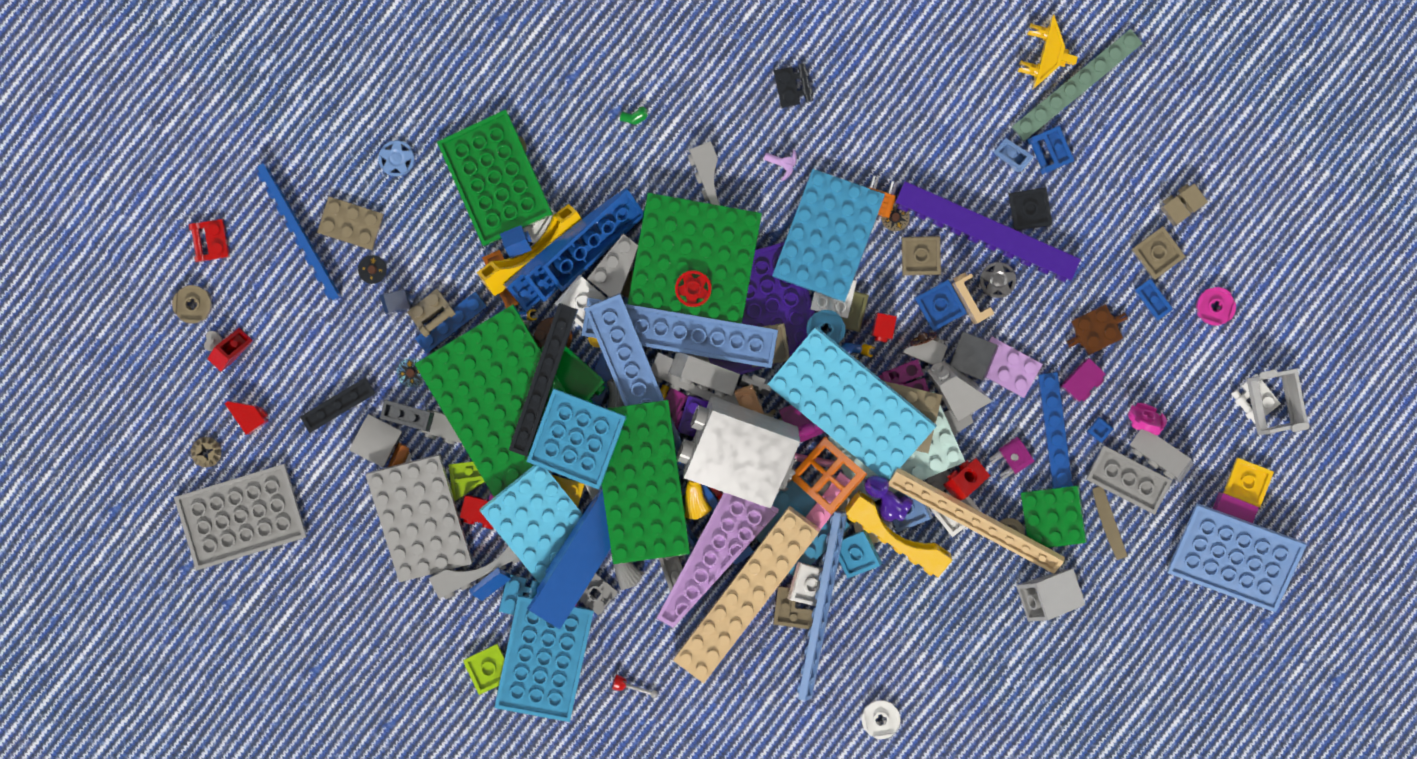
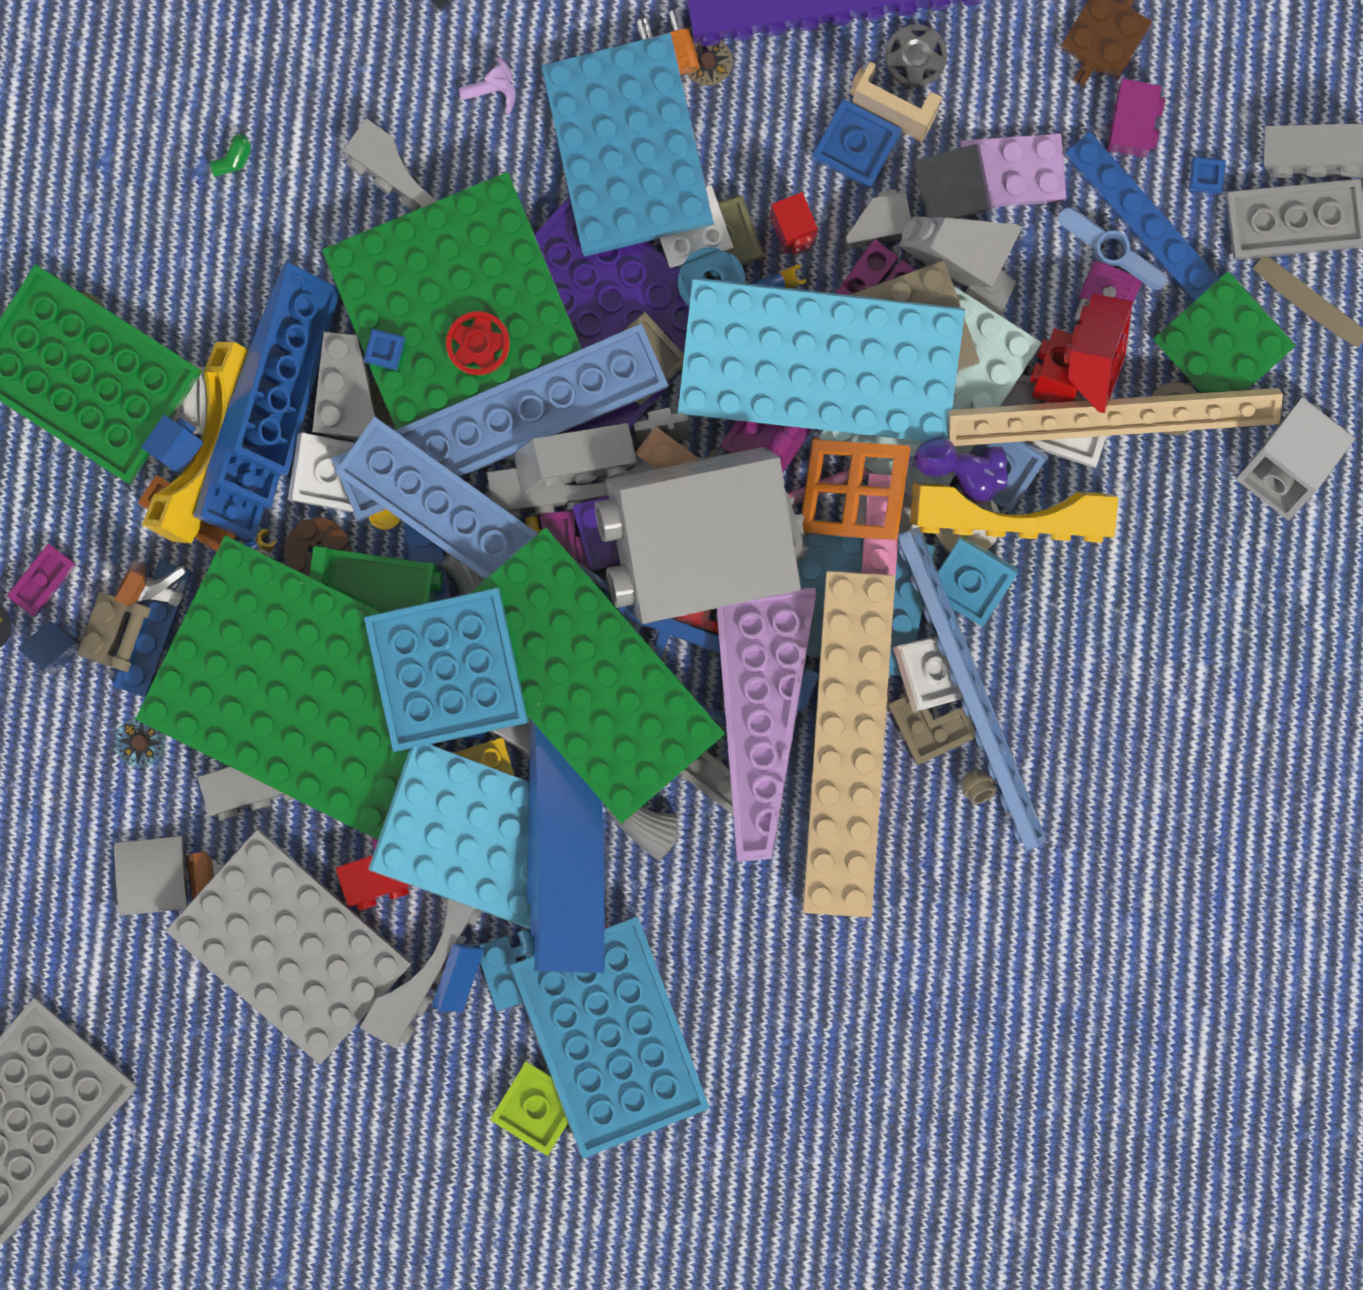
camera: 30 degrees left, 5 degrees down
black plate [300,377,376,433] -> none
plate [380,400,434,432] -> none
lime wing [449,461,485,501] -> none
black plate [509,303,578,457] -> none
light grey piece [579,574,618,615] -> none
hinge [612,674,658,698] -> none
yellow piece [684,480,712,519] -> none
white plate [862,700,900,739] -> none
dark tan tile [901,236,941,276] -> none
piece [910,332,937,346] -> none
dark pink plate [1128,403,1167,435] -> none
none -> magenta plate [6,543,76,618]
none -> piece [115,559,186,607]
none -> blue tile [363,329,406,371]
none -> dark tan plate [962,769,996,804]
none -> medium blue piece [1058,207,1167,290]
none -> red slope [1064,293,1133,413]

